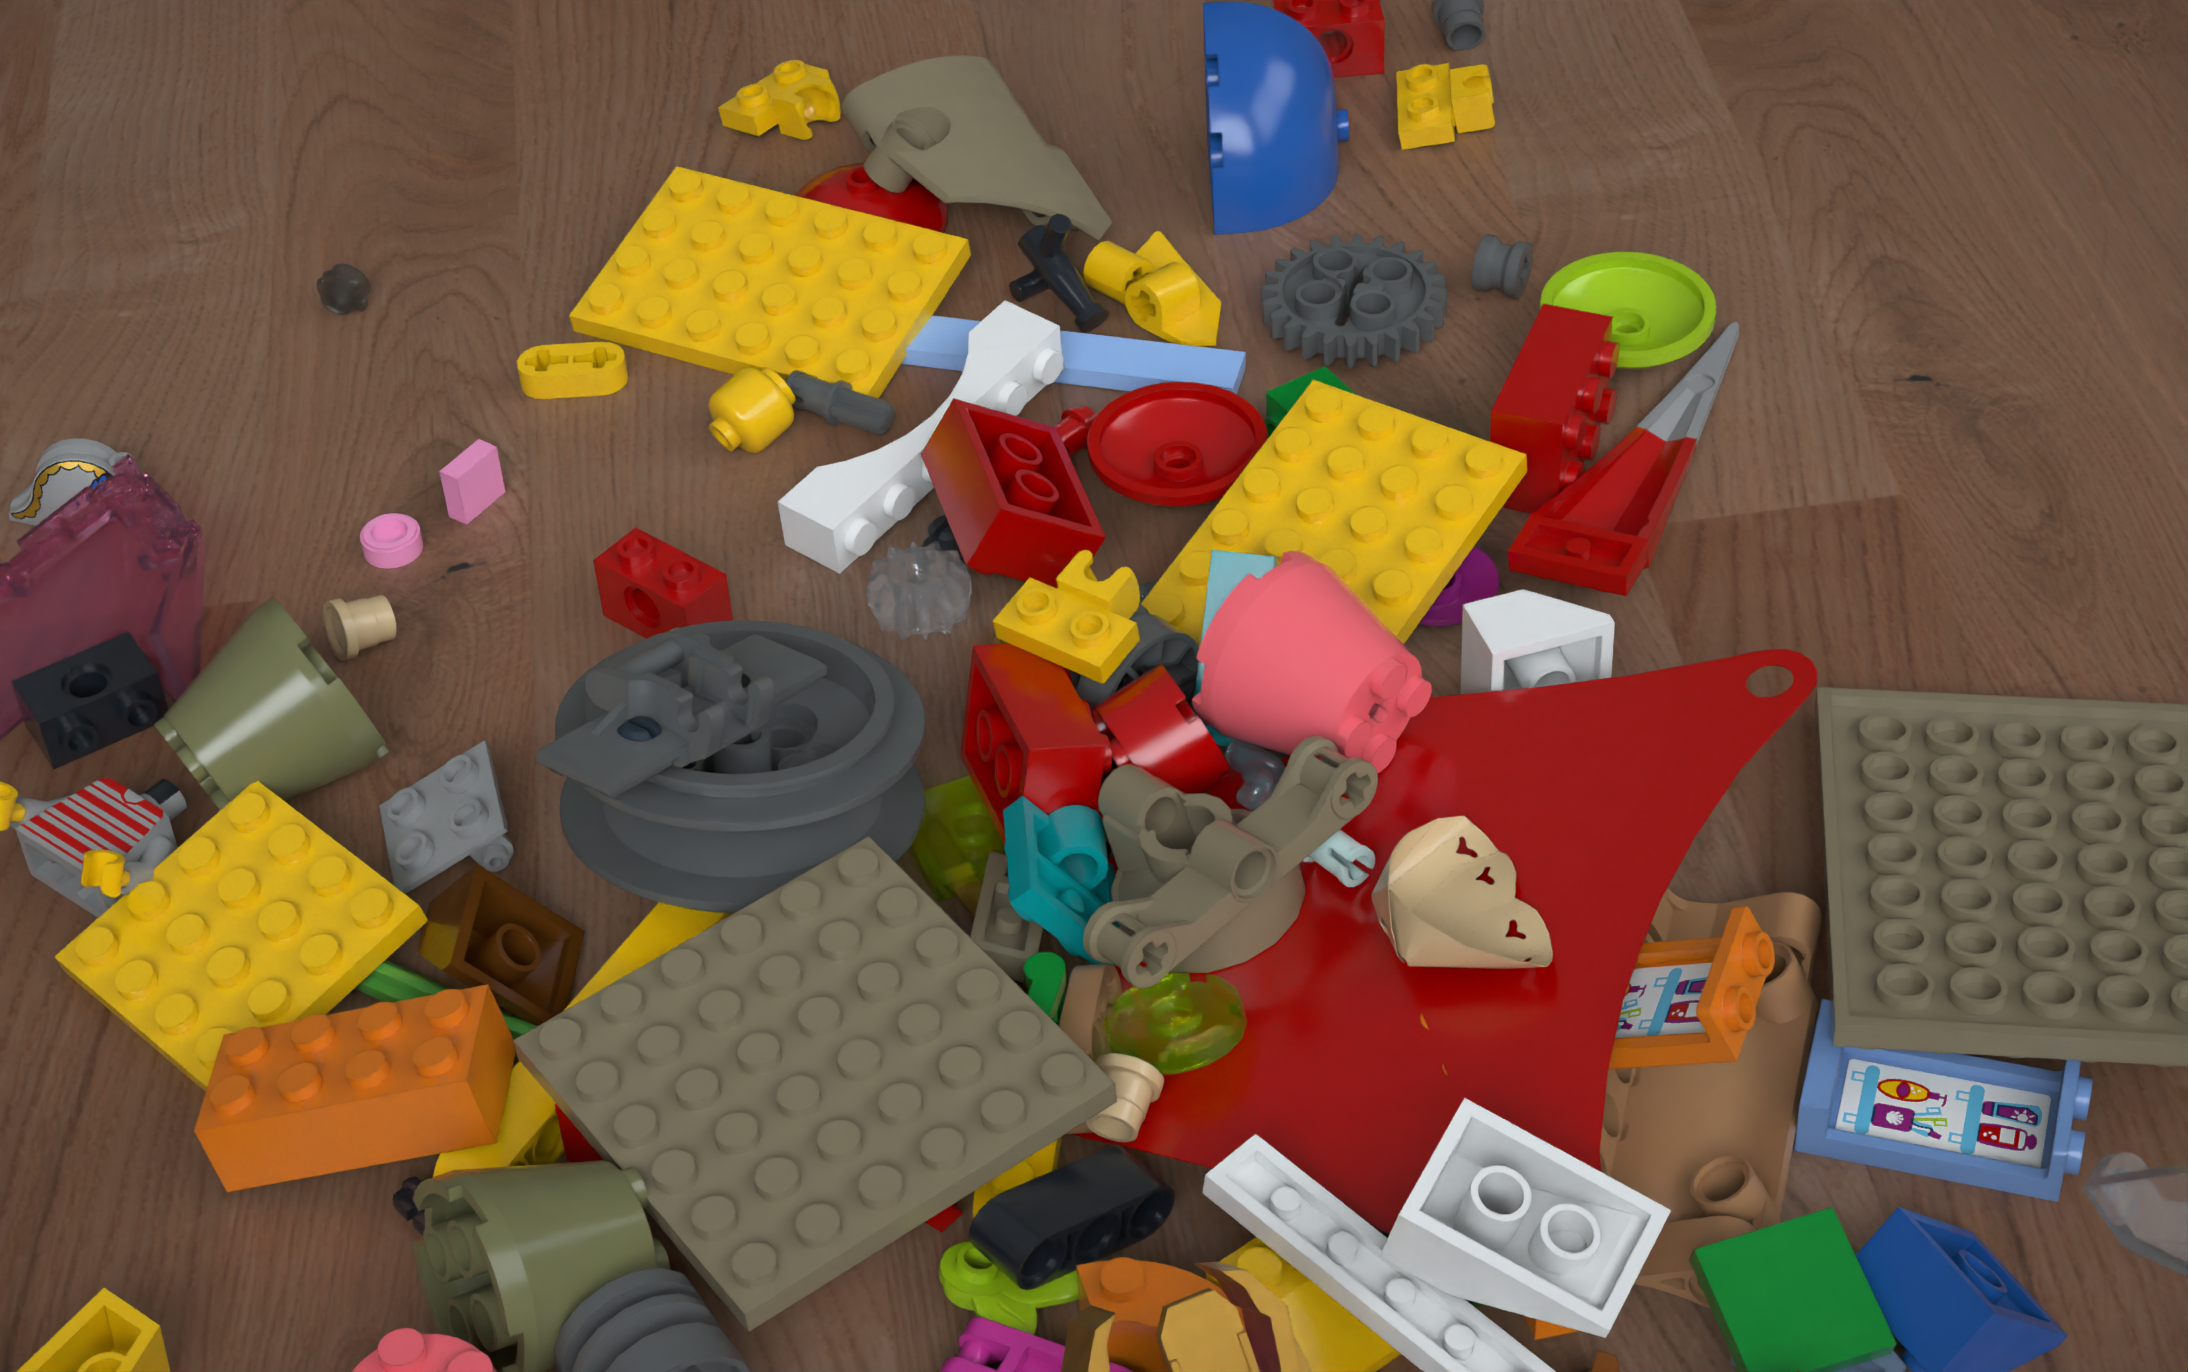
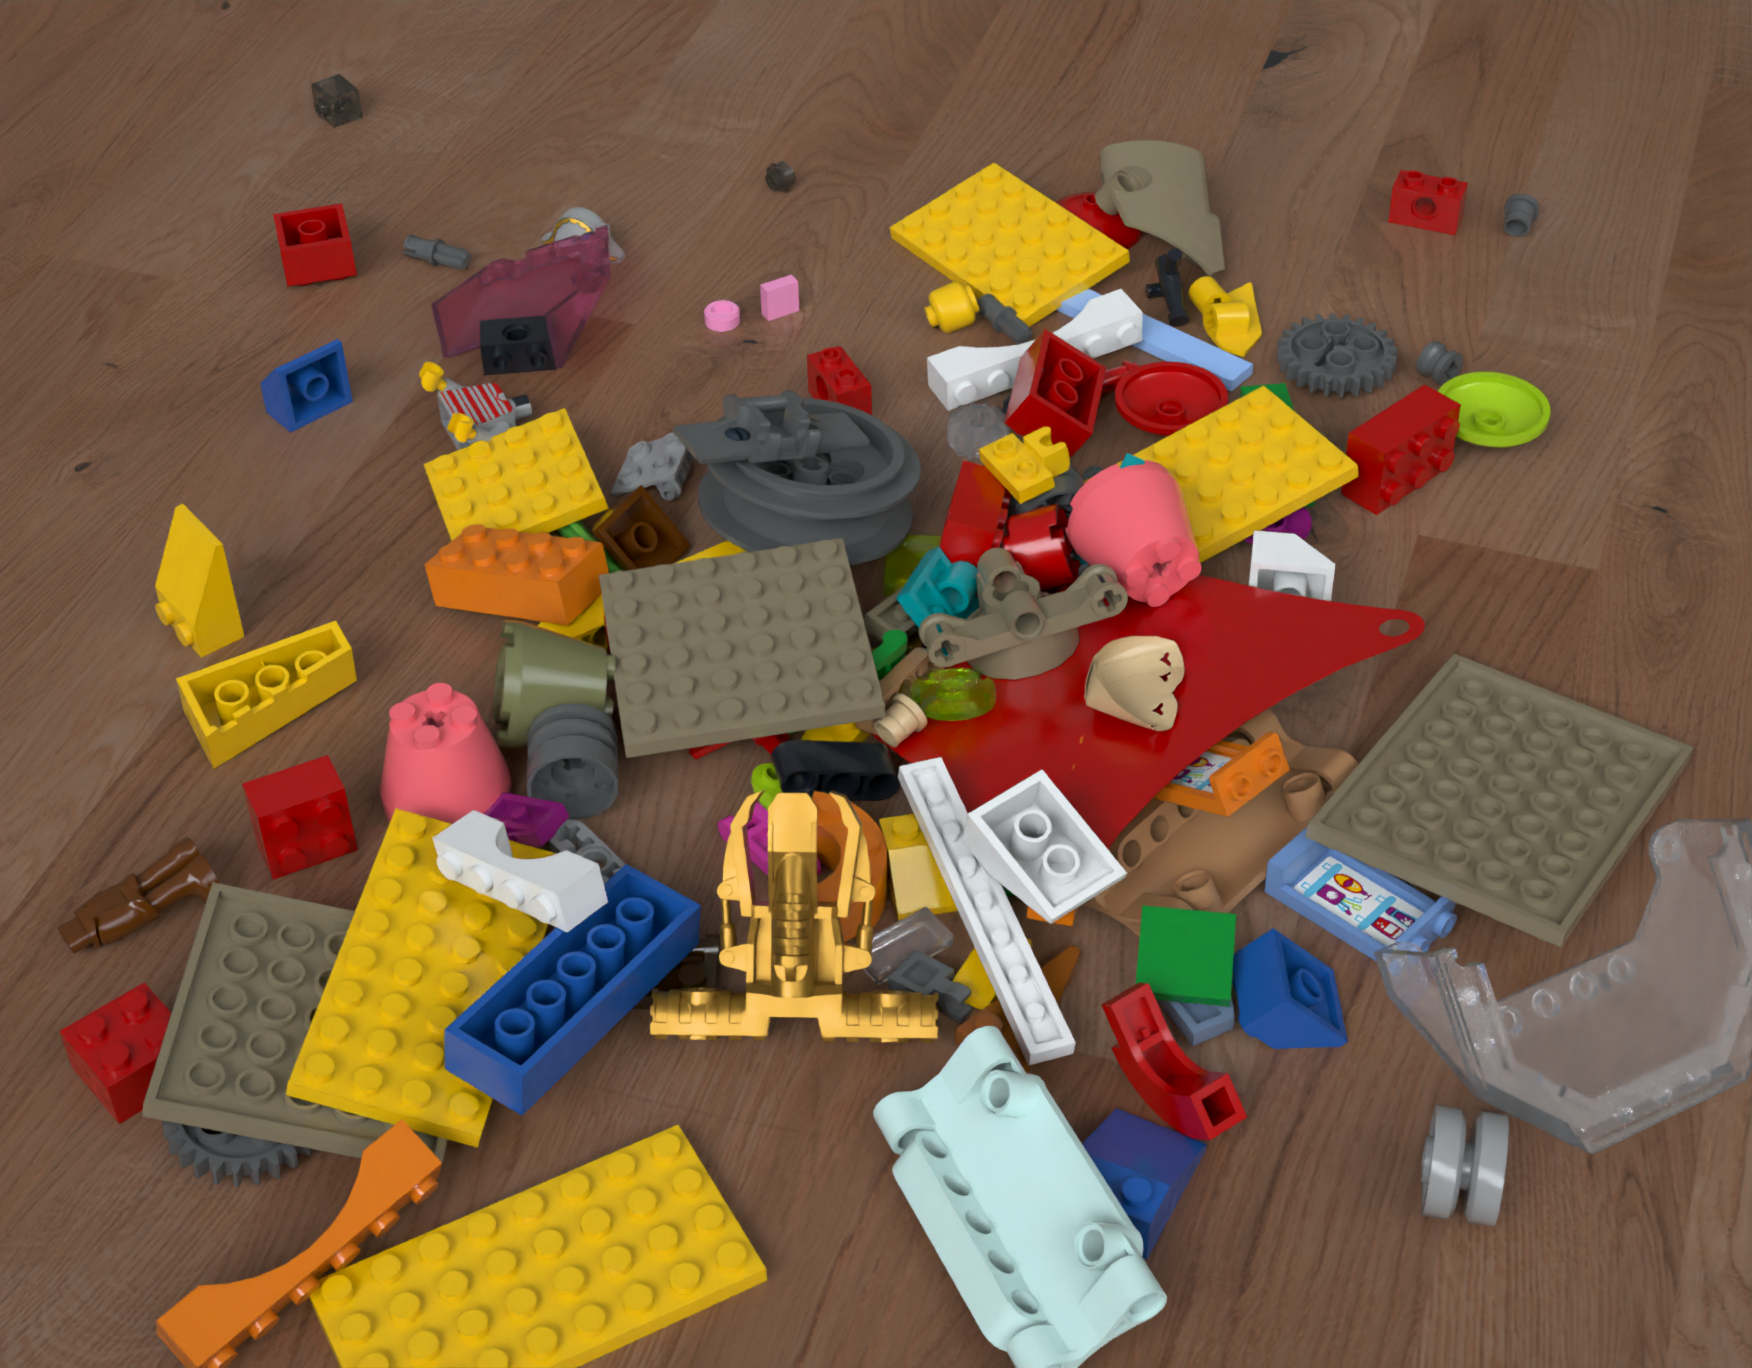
camera: 25 degrees right, 0 degrees up
olive cone [154,597,389,810] -> none
tan piece [323,595,396,661] -> none
yellow beam [516,342,629,399] -> none
yellow plate [718,60,841,140] -> none
blue brick [1203,2,1349,235] -> none
light aqua pin [1303,830,1375,887] -> none
yellow plate [1396,63,1496,150] -> none
red plate [1508,322,1739,597] -> none

